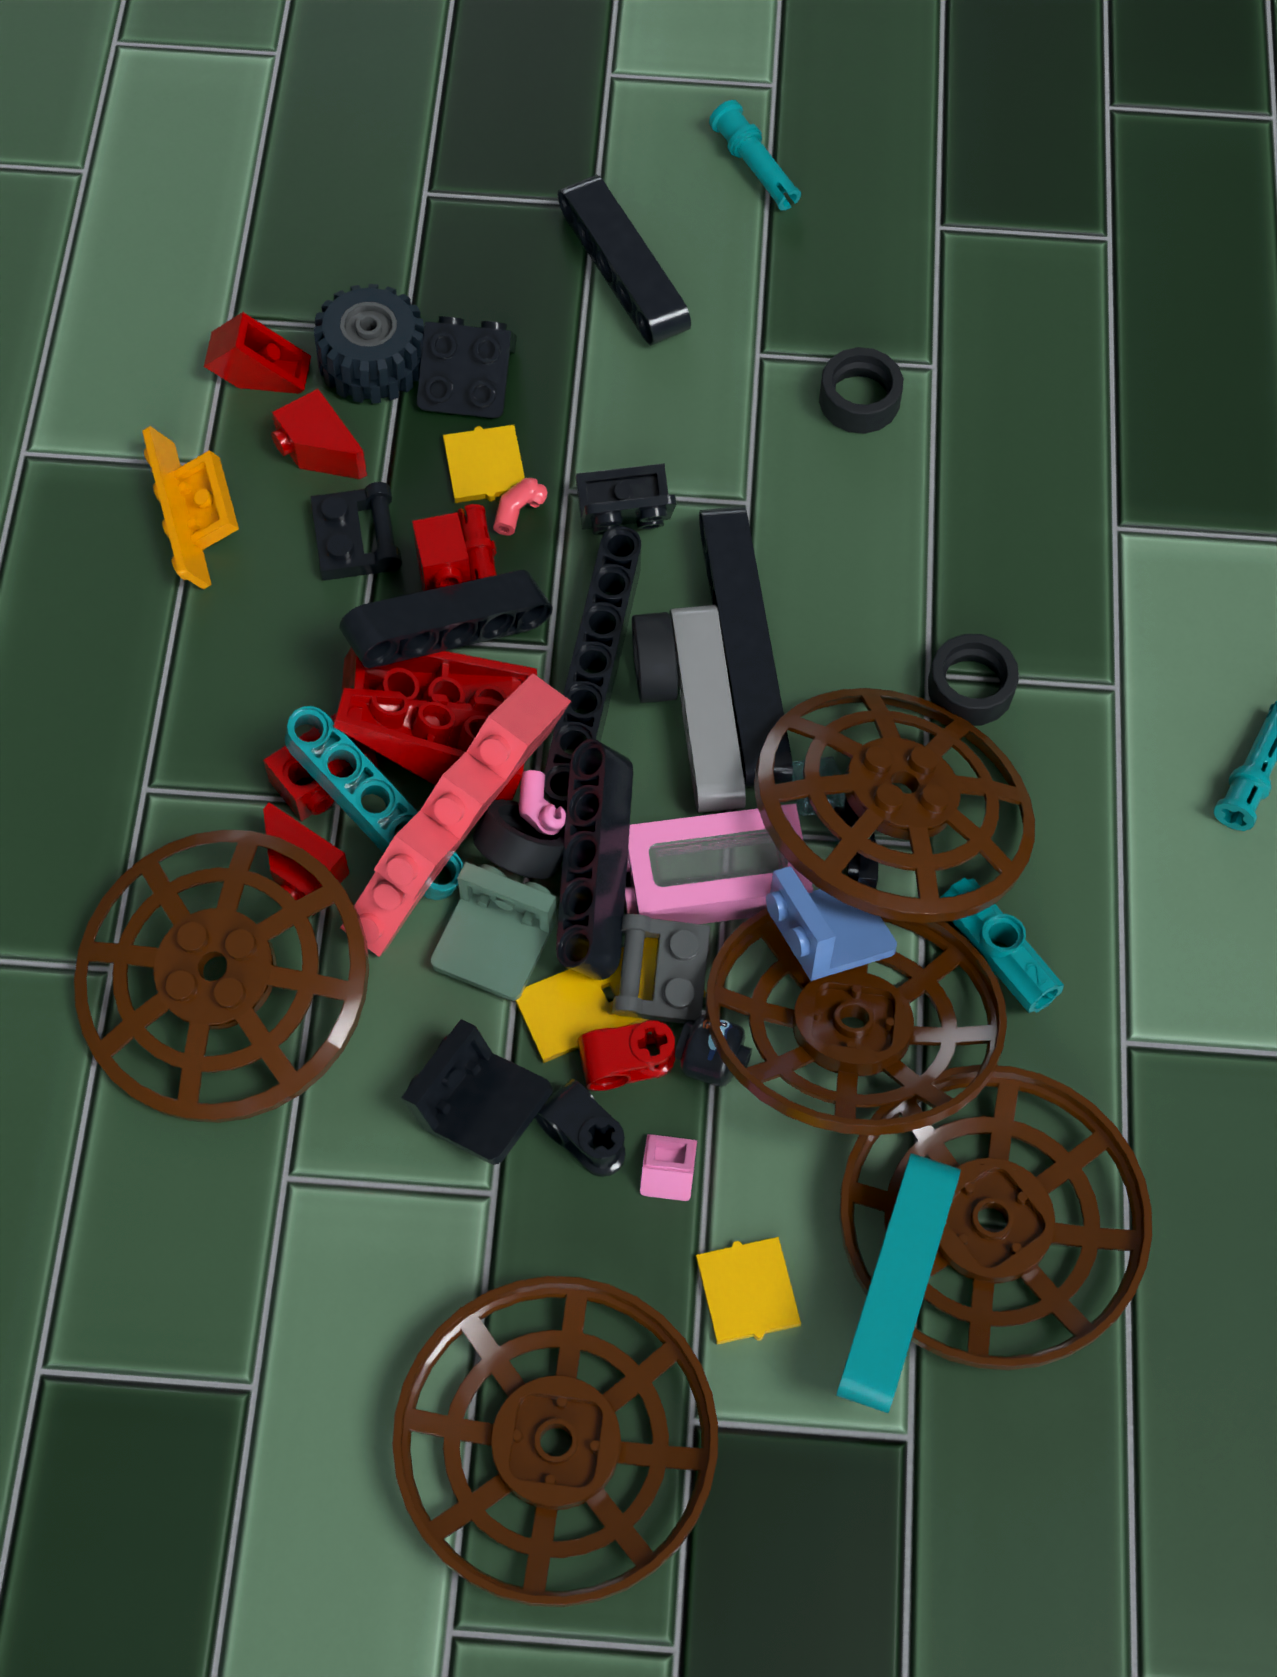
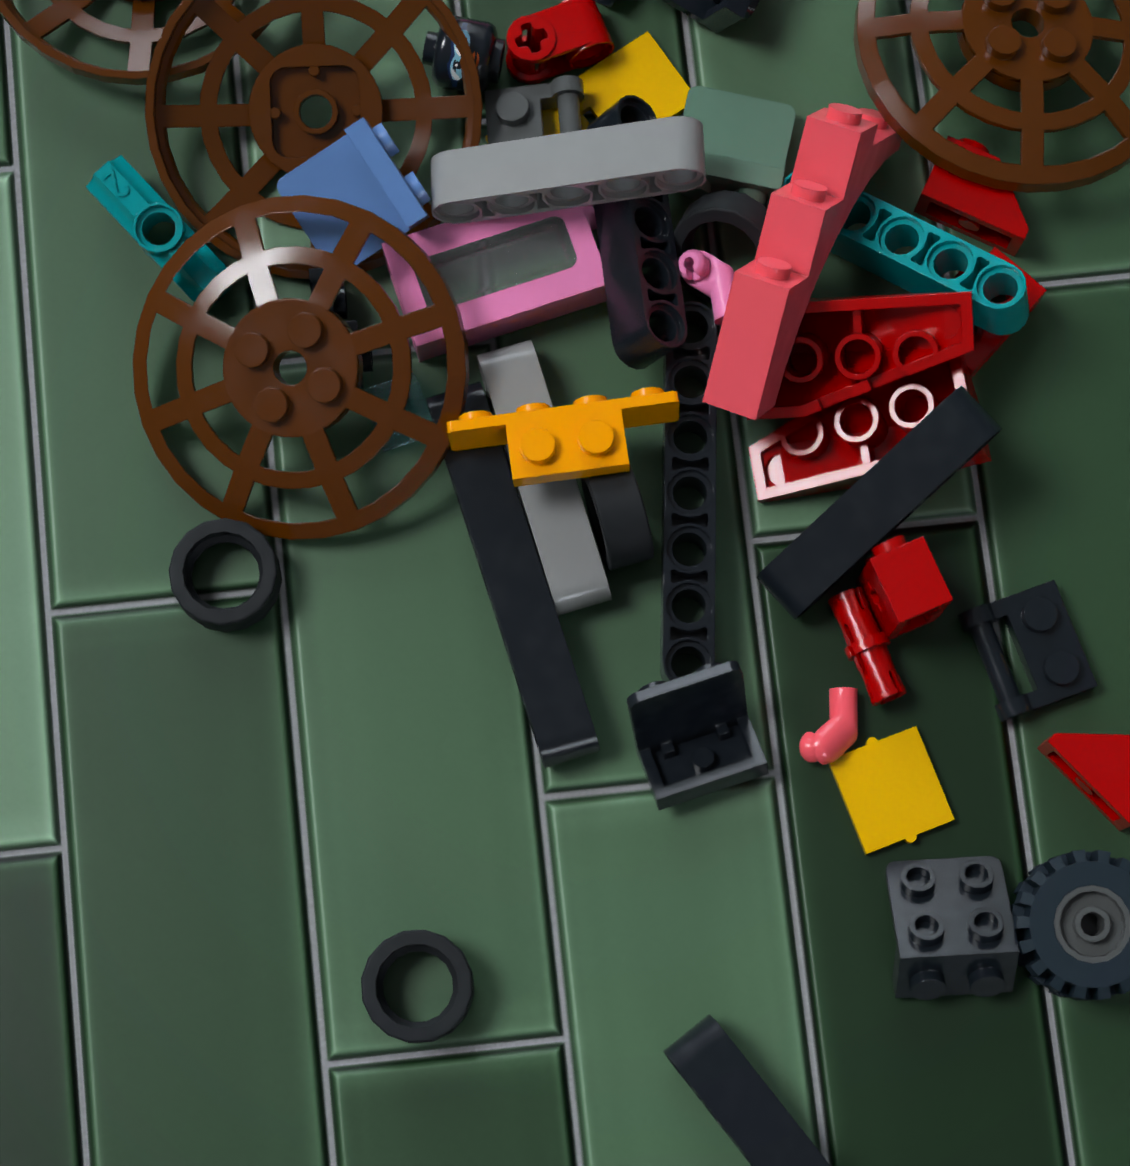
camera: 170 degrees right, 15 degrees up
none -> light grey beam [430,116,706,224]
none -> light orange bracket [446,387,679,487]

